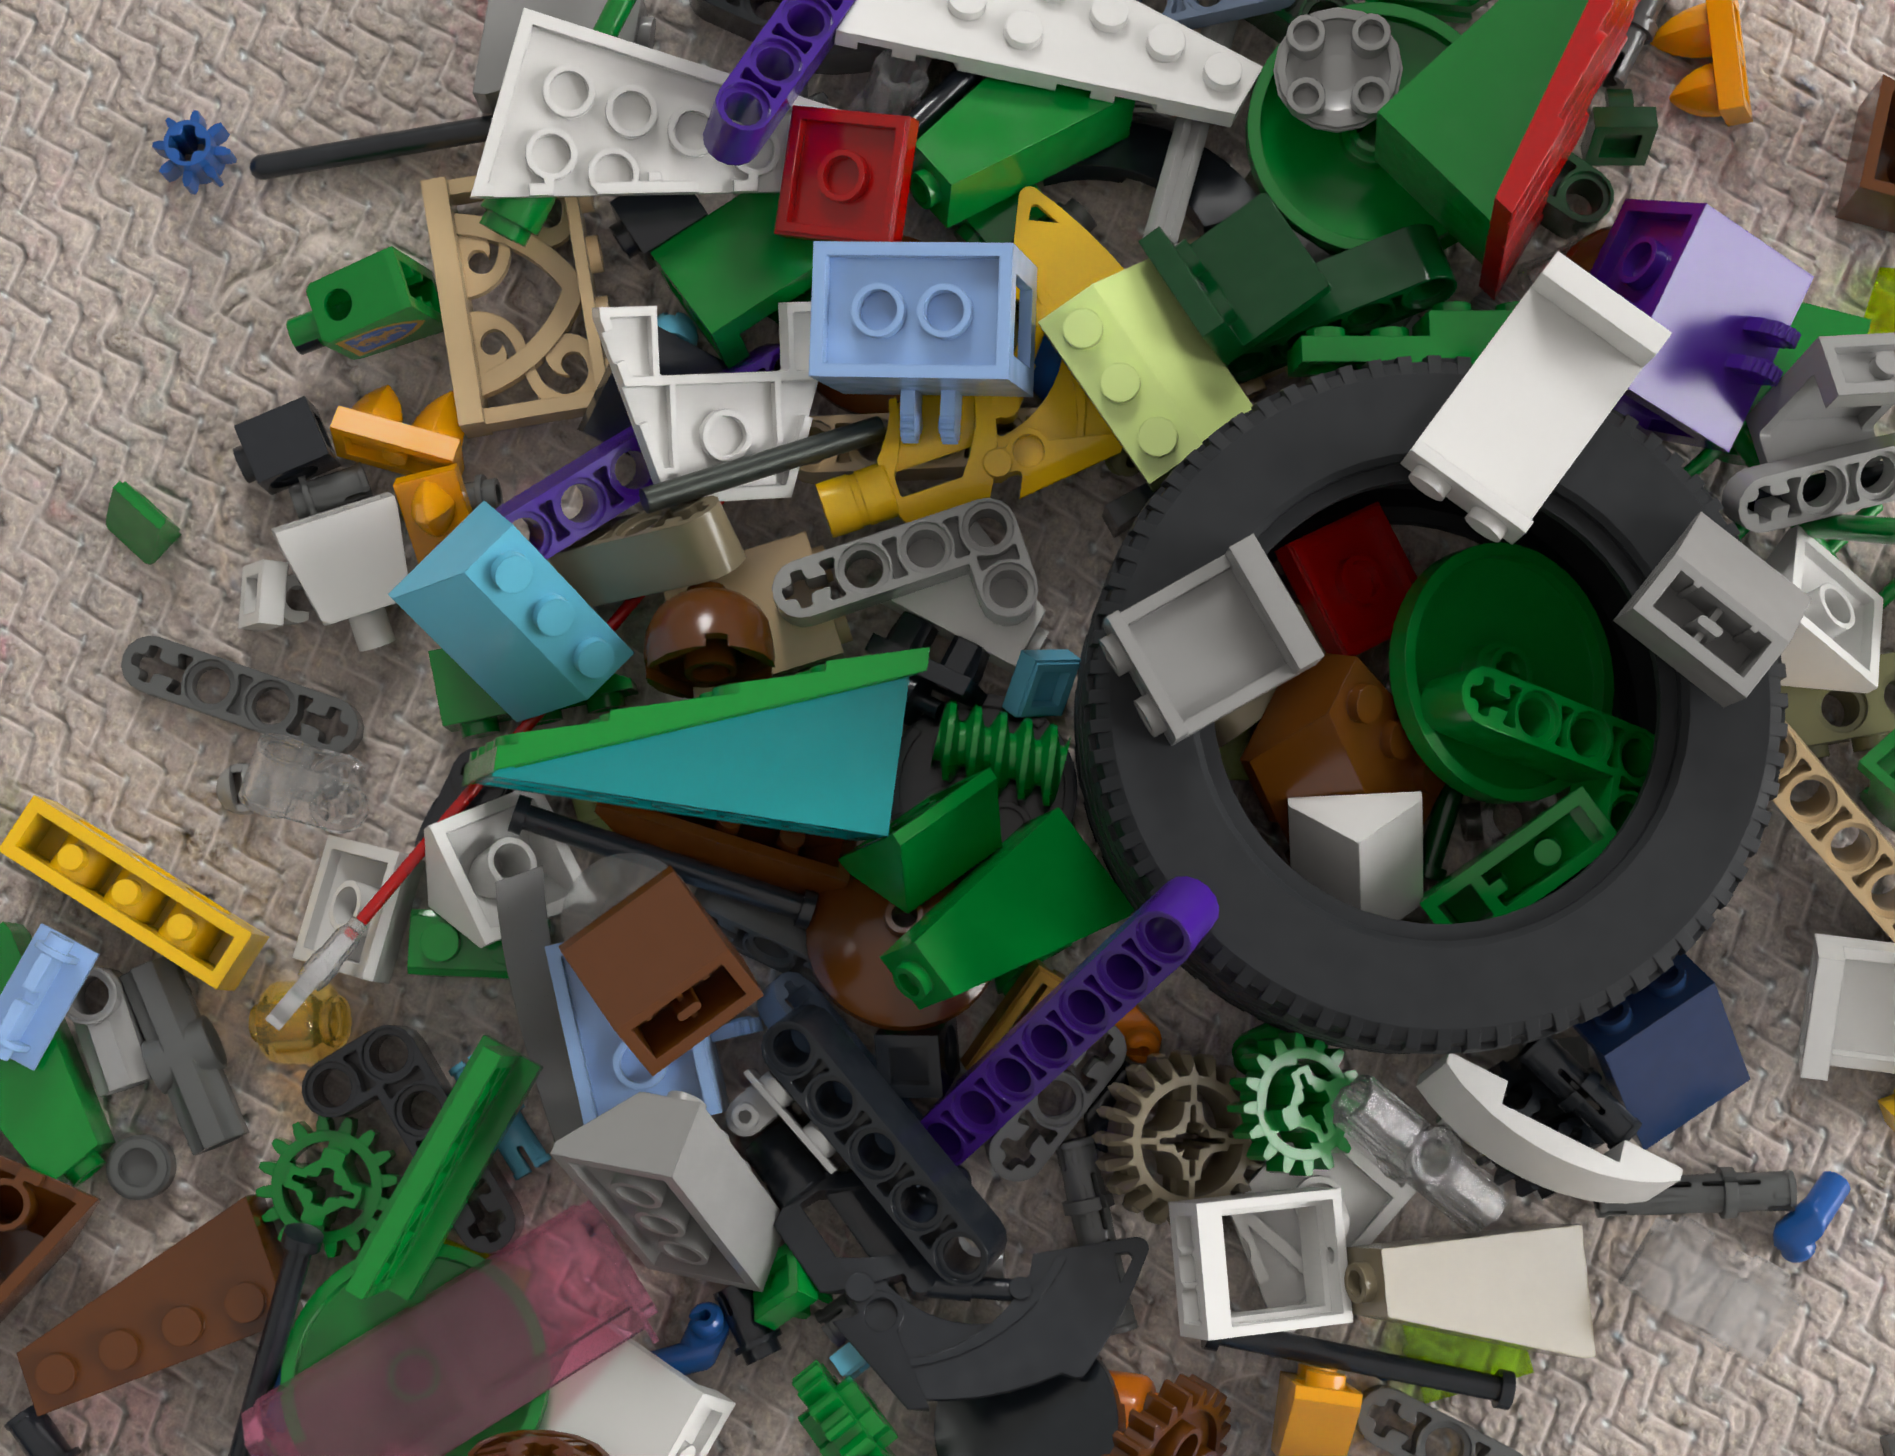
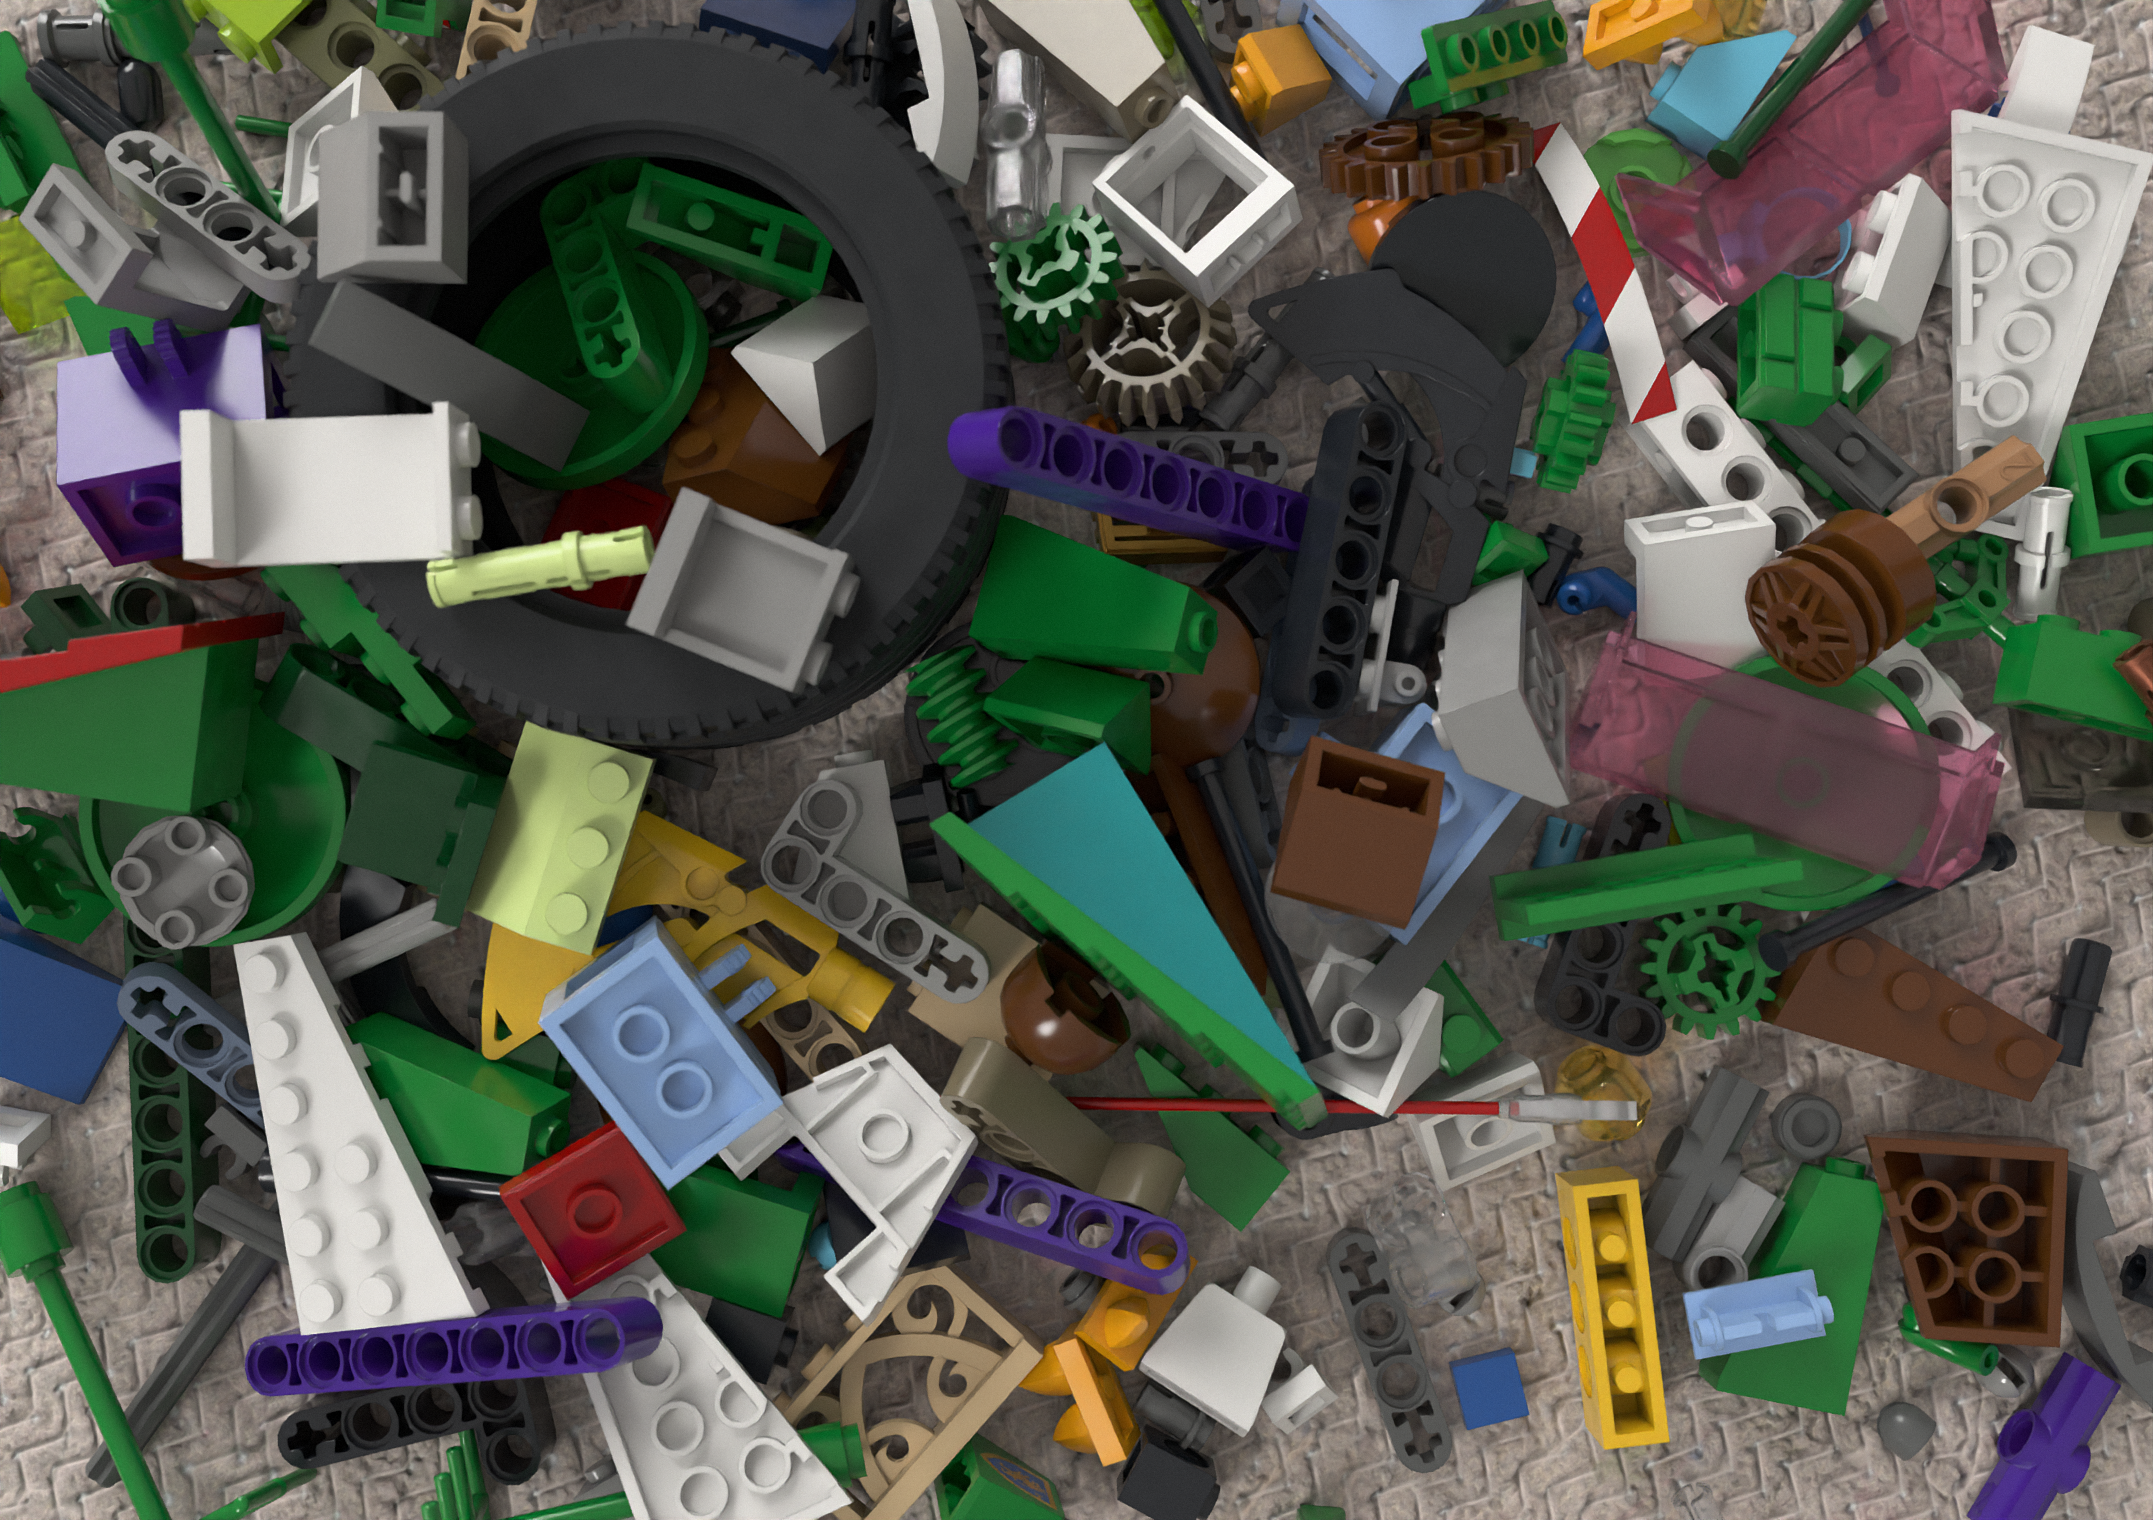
camera: 125 degrees left, 5 degrees up
medium azure slope [388,501,634,722] -> none
pearl dark grey bar [639,416,886,514] -> none
medium azure tile [1002,649,1081,717] -> none
none -> dark grey slope [308,278,590,473]
none -> yellowish green pin [427,525,655,608]
none -> blue tile [1448,1347,1530,1430]

